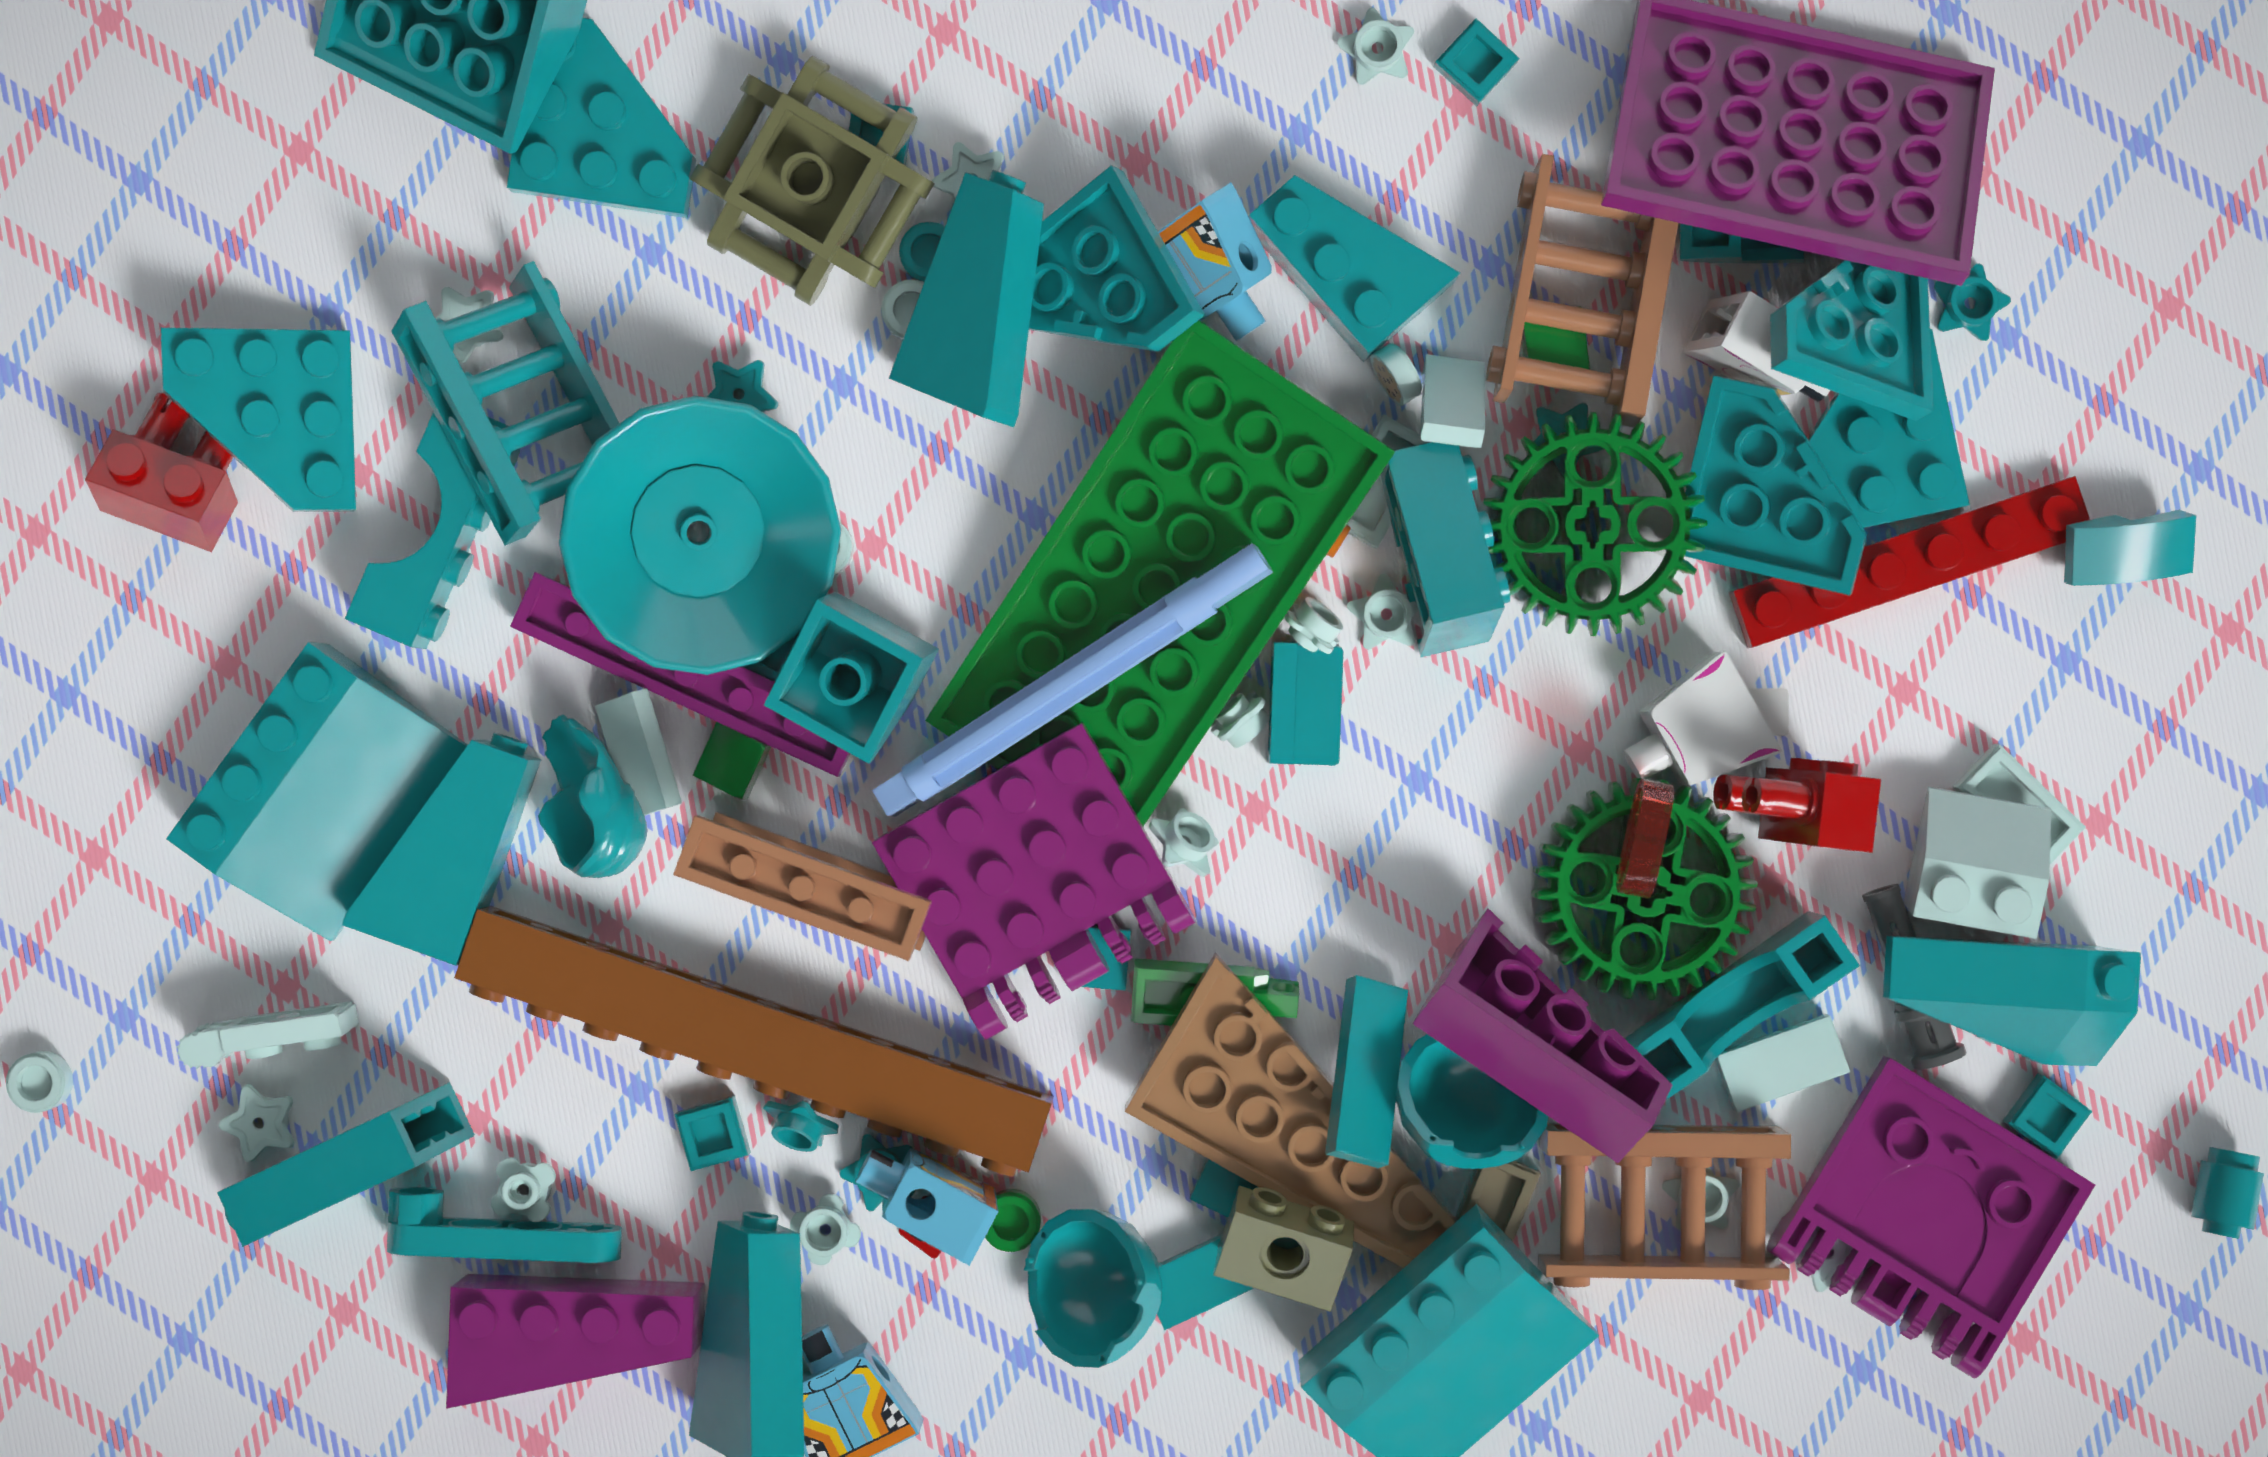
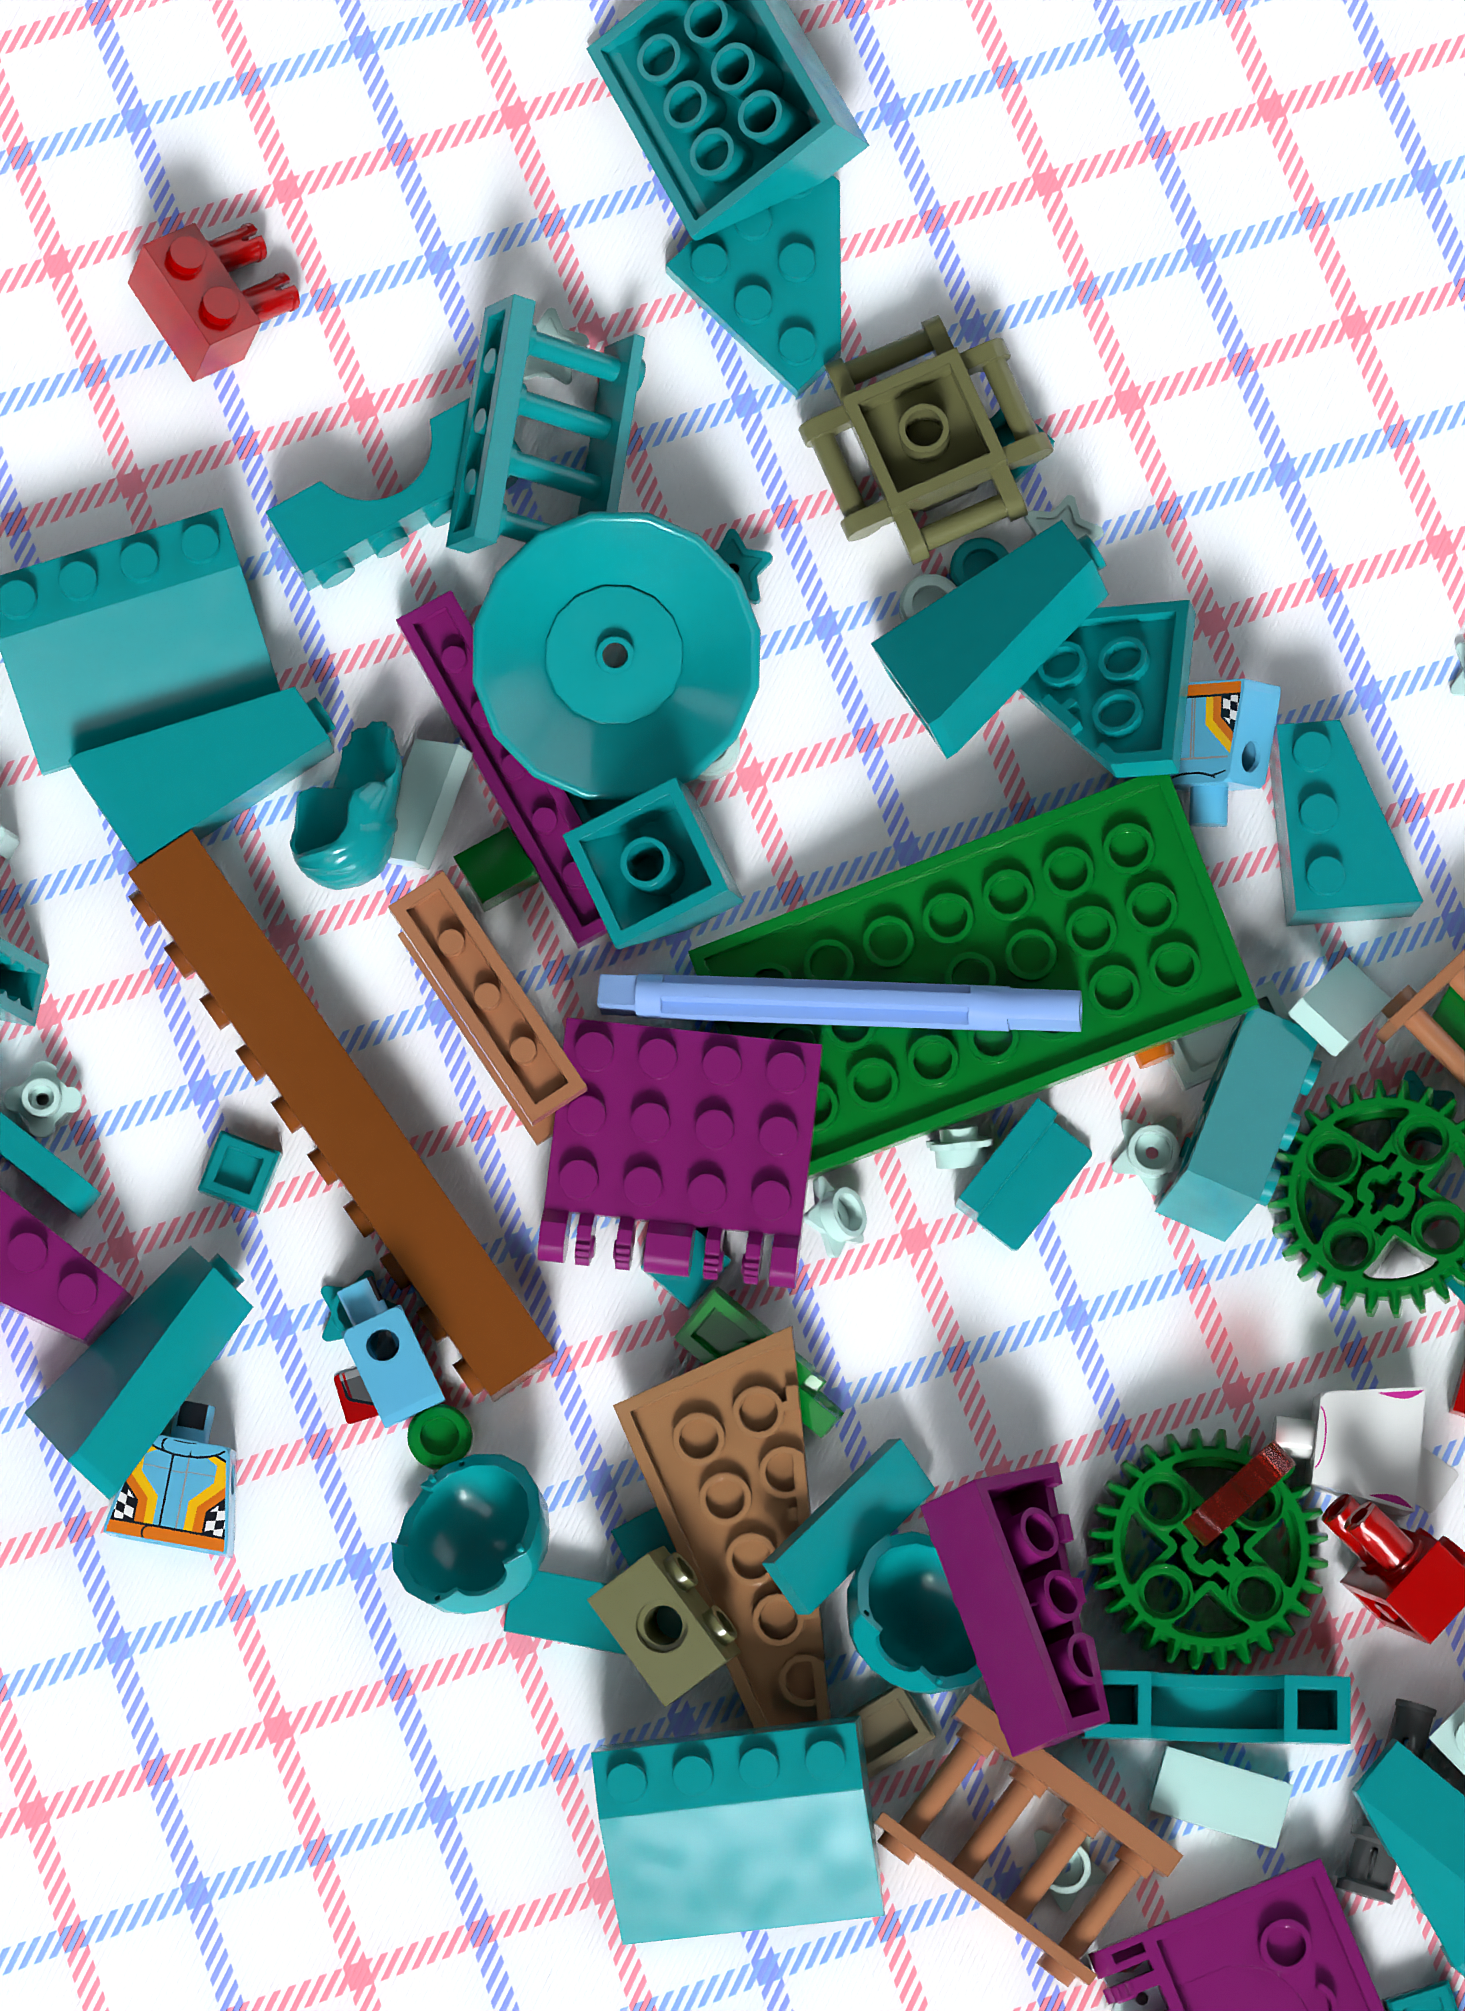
camera: 35 degrees right, 10 degrees down
teal plate [161,328,356,512] -> none
teal plate [763,1101,839,1152] -> none
light aqua plate [790,1194,861,1265] -> none
light aqua plate [1284,597,1343,654] -> none
light aqua tile [1370,343,1422,406] -> none

